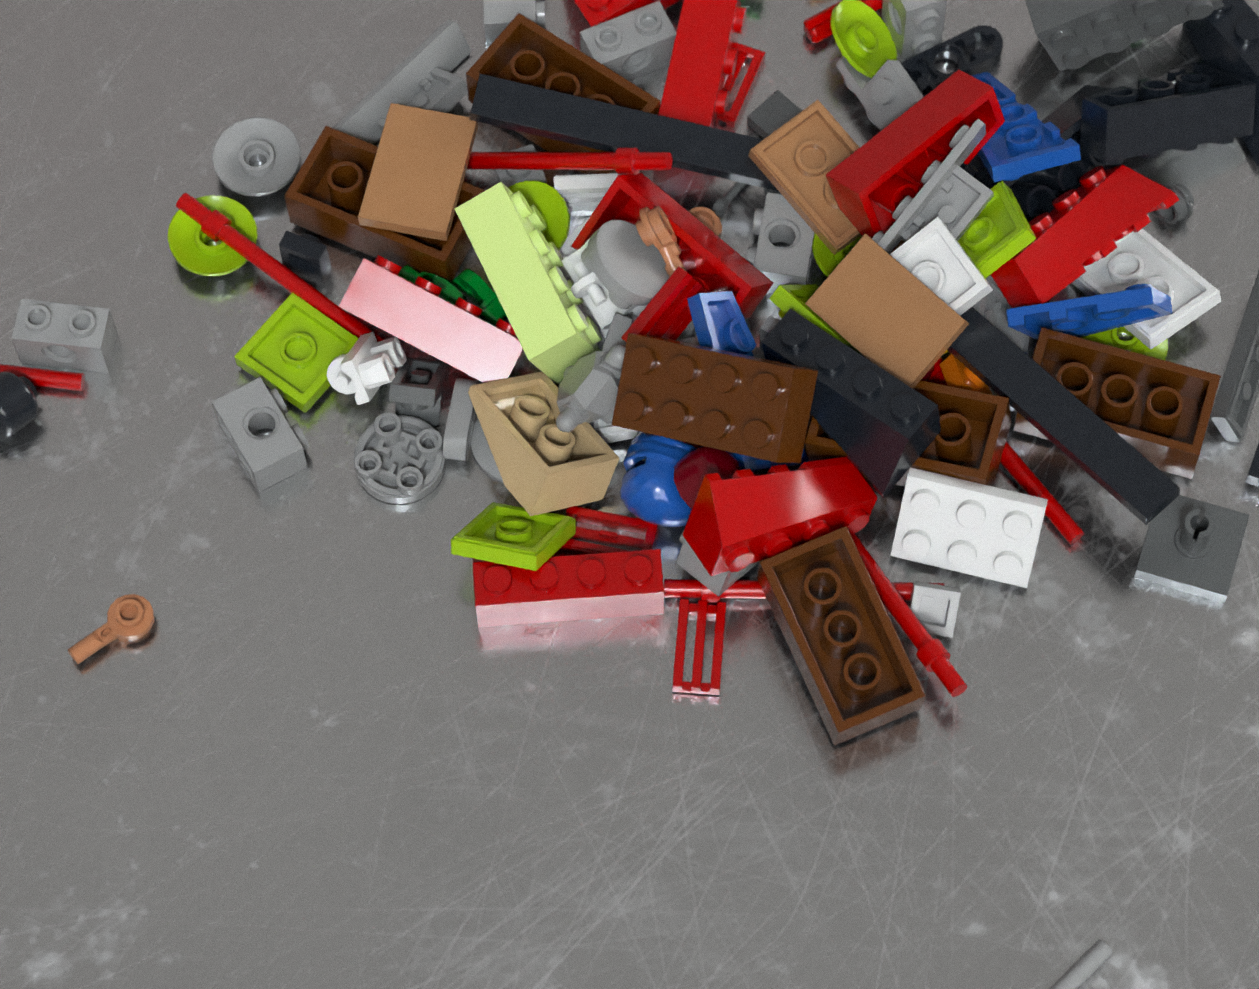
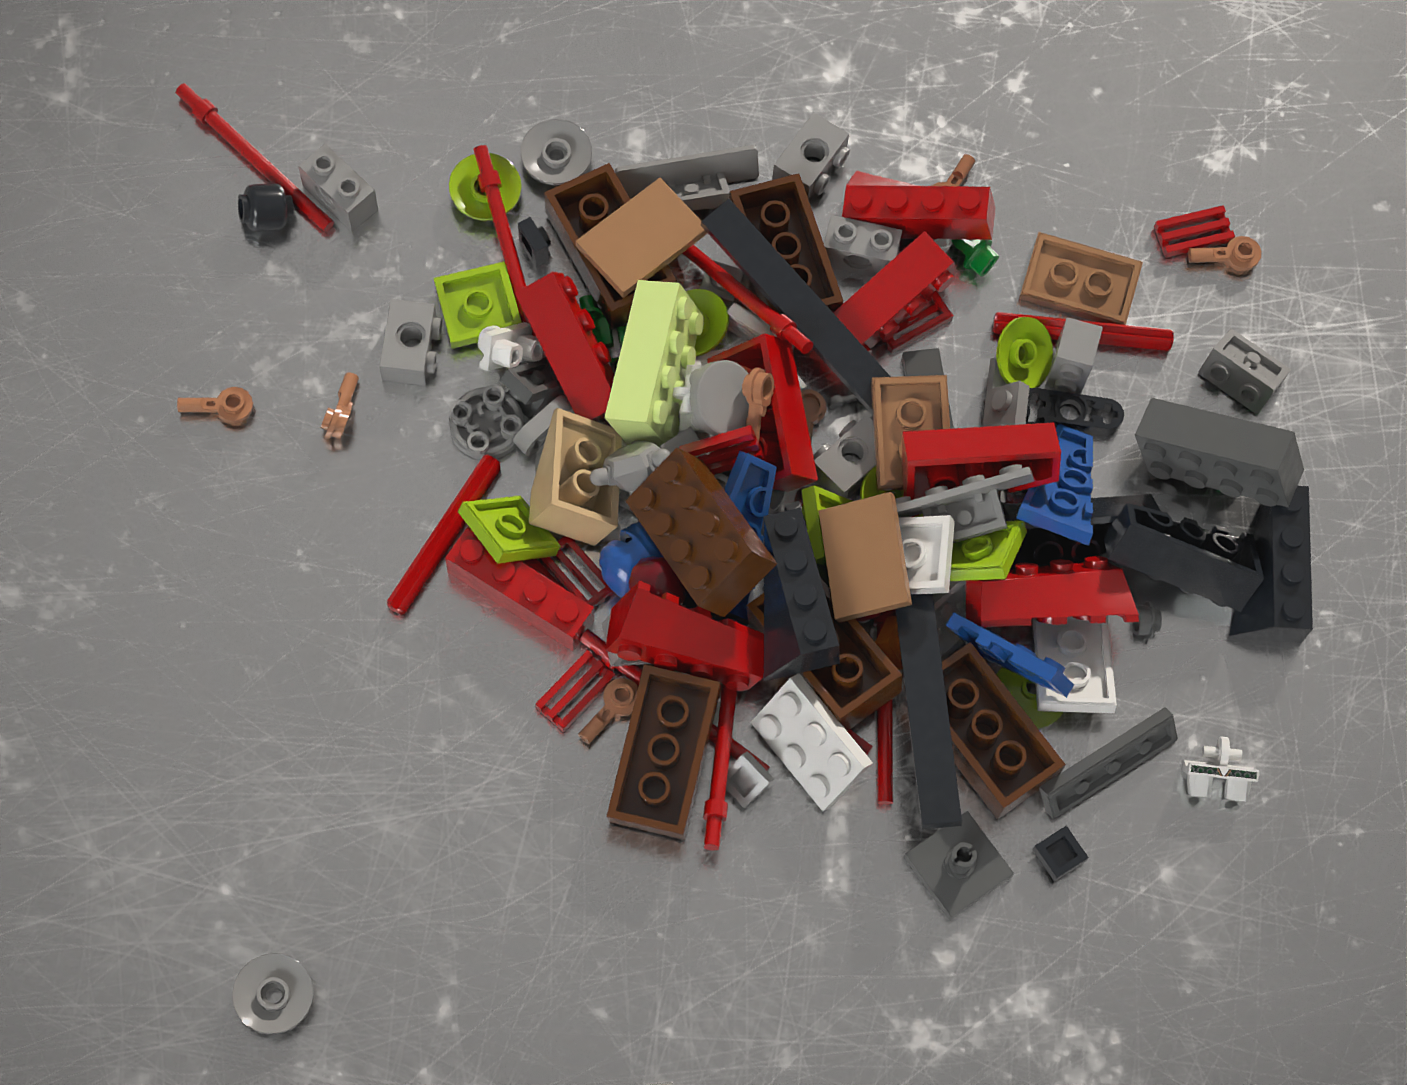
camera: 30 degrees right, 5 degrees up
none -> nougat plate [320,372,359,440]
none -> red axle [387,455,501,615]
none -> nougat plate [578,678,638,744]

